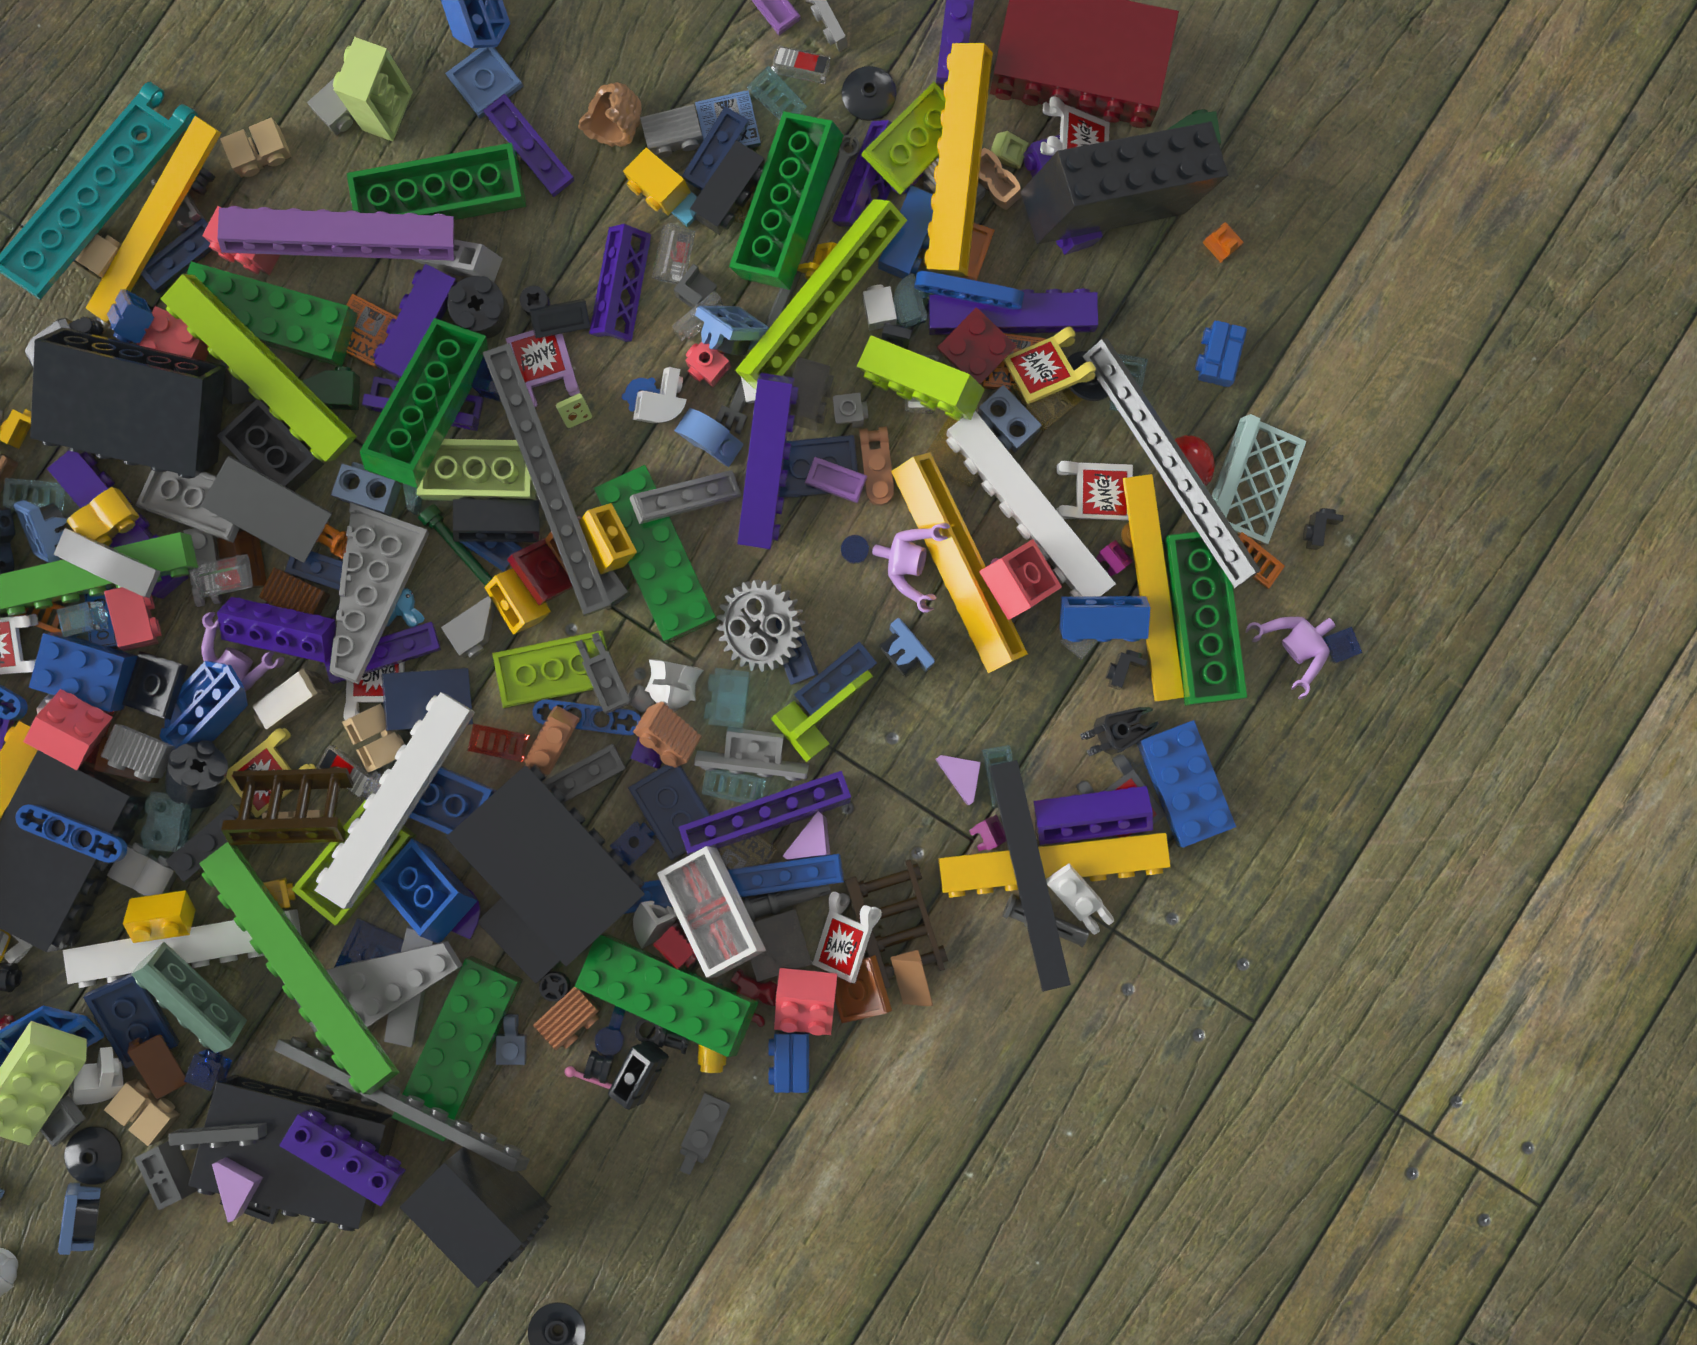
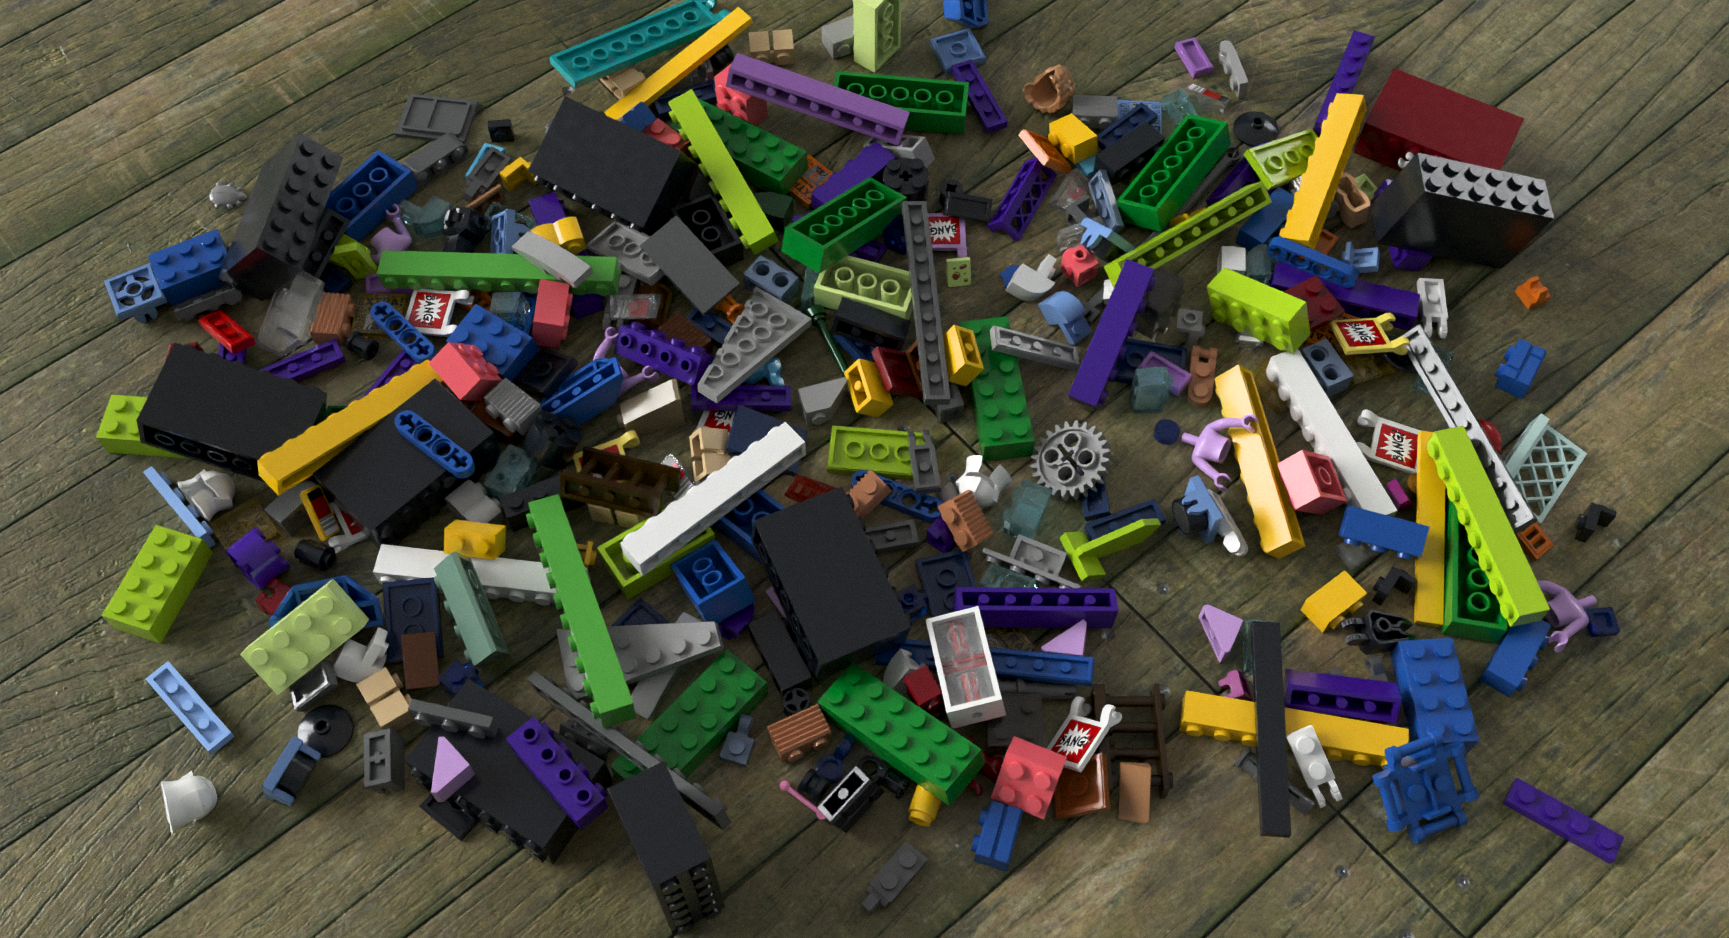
camera: 15 degrees right, 25 degrees down
none -> orange tile [1018,129,1072,174]
none -> sand blue tile [1088,169,1124,234]
none -> clear light blue brick [1130,366,1173,414]
none -> white hinge [1207,489,1249,557]
none -> yellow brick [1301,570,1367,633]
none -> light blue bracket [1342,242,1380,273]
none -> blue brick [1372,729,1479,844]
none -> white hinge [1417,278,1448,339]
none -> lime brick [1427,425,1550,627]
none -> blue brick [1479,620,1551,697]
none -> dark purple plate [1503,778,1624,864]

